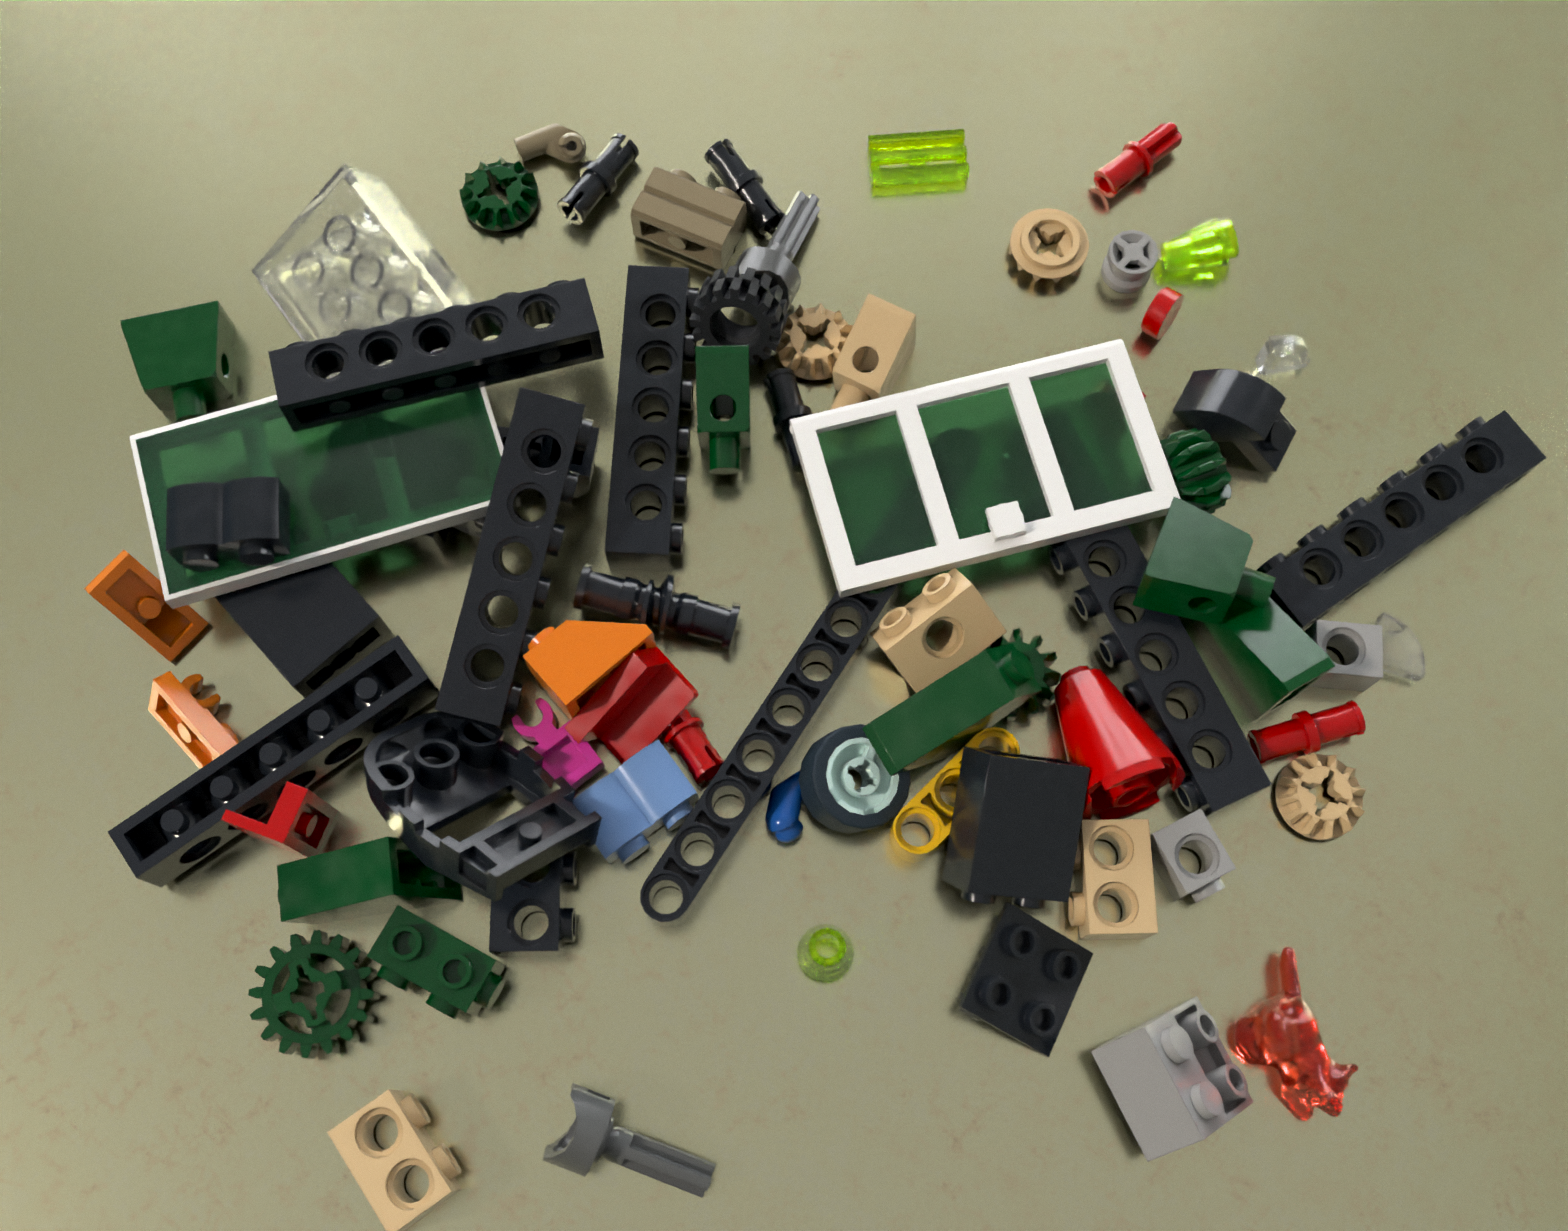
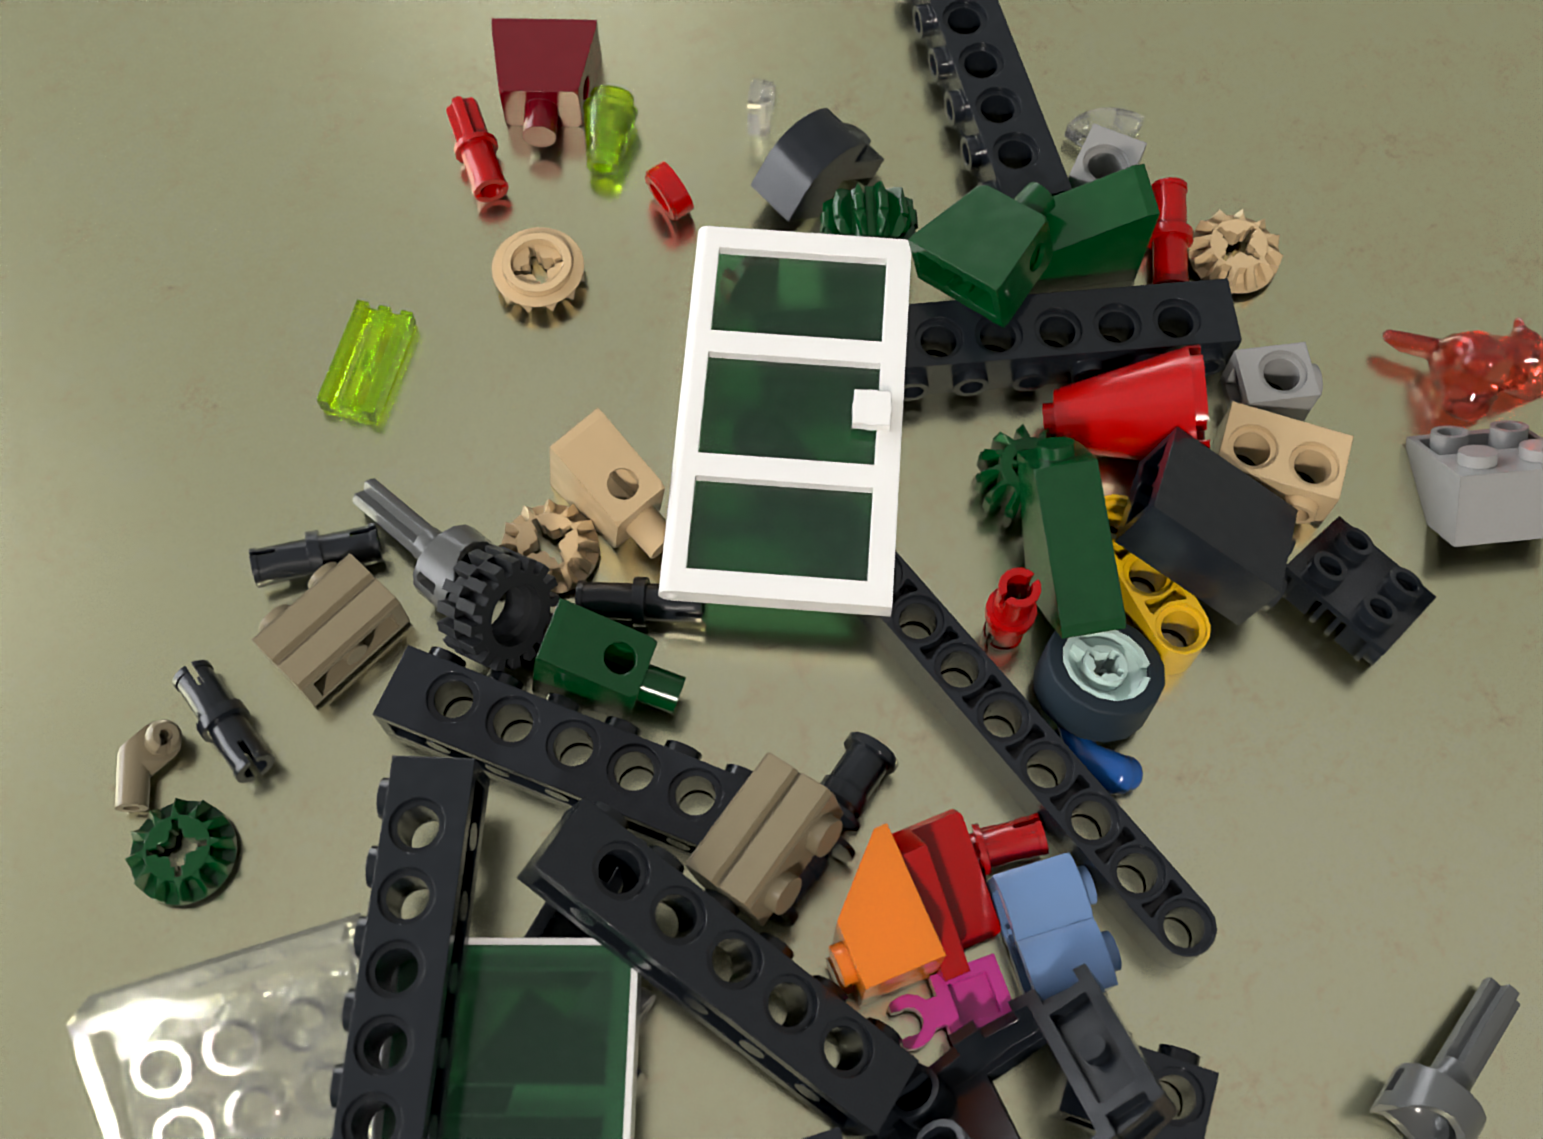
camera: 70 degrees left, 5 degrees down
clear neon green cone [798,924,854,981] -> none
tan brick [869,567,1007,693] -> none
light grey wheel [1101,230,1159,294] -> none
none -> dark red torso [491,18,602,147]
none -> dark tan brick [684,752,844,926]
none -> red pin [982,567,1041,652]

